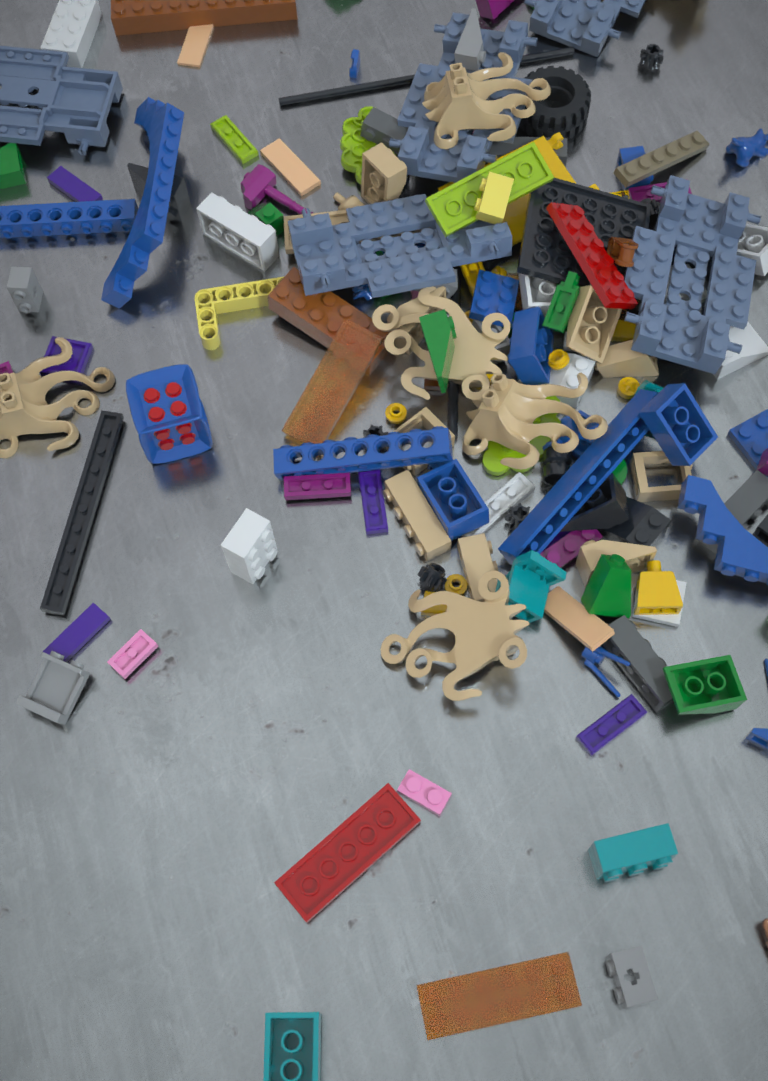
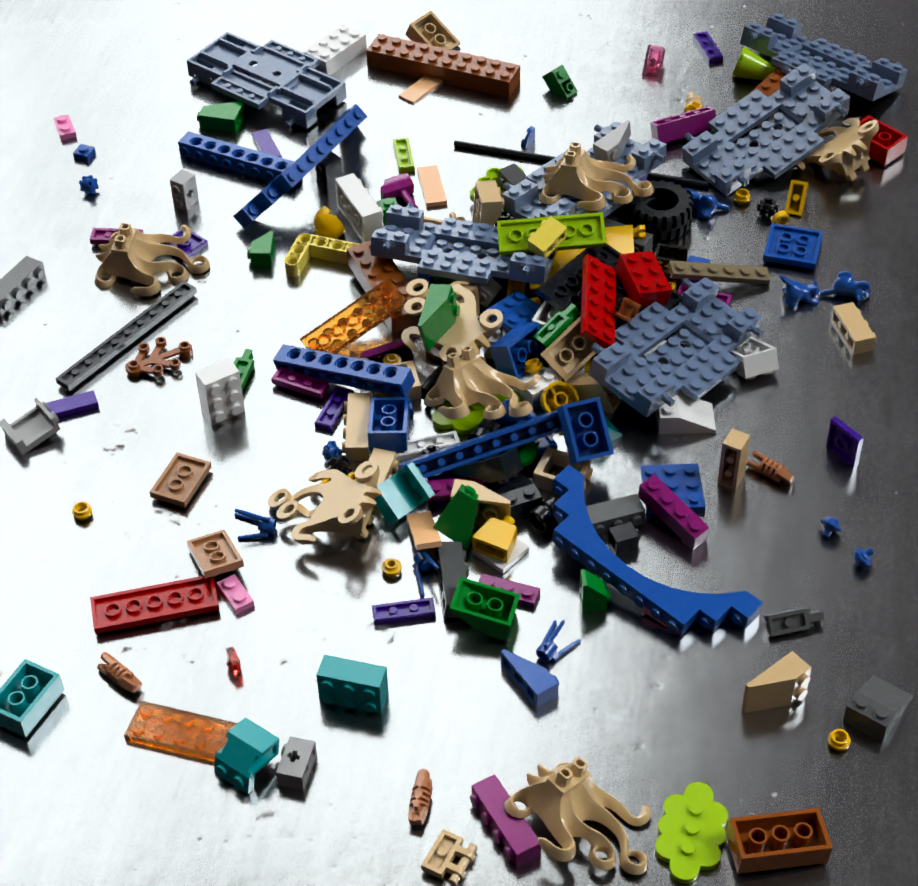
camera: 25 degrees right, 20 degrees down
bright pink plate [107,629,158,679] -> none
blue piece [126,364,213,464] -> none
none -> yellow plate [72,501,92,520]
none -> nougat hinge [97,652,143,693]
none -> dark orange plant [125,337,193,377]
none -> medium nougat plate [149,452,212,507]
none -> medium nougat plate [186,529,244,579]
none -> teal piece [214,717,280,794]
none -> clear red tile [226,646,242,677]
none -> green hinge [233,349,255,391]
none -> blue plant [234,509,276,540]
none -> green slope [247,231,275,266]
none -> yellow cylinder [313,206,346,239]
none -> blue plant [322,440,342,462]
none -> magenta tile [359,338,415,360]
none -> yellow plate [381,558,402,577]
none -> magenta plate [478,574,540,608]
none -> black wheel [528,496,558,533]
none -> yellow cylinder [540,381,579,414]
none -> red brick [615,251,672,308]
none -> clear smoke piece [654,243,688,280]
none -> blue animal [686,188,730,219]
none -> yellow plate [733,188,751,204]
none -> blue plate [763,223,823,269]
none -> yellow tile [771,210,789,225]
none -> yellow slope [785,180,808,216]

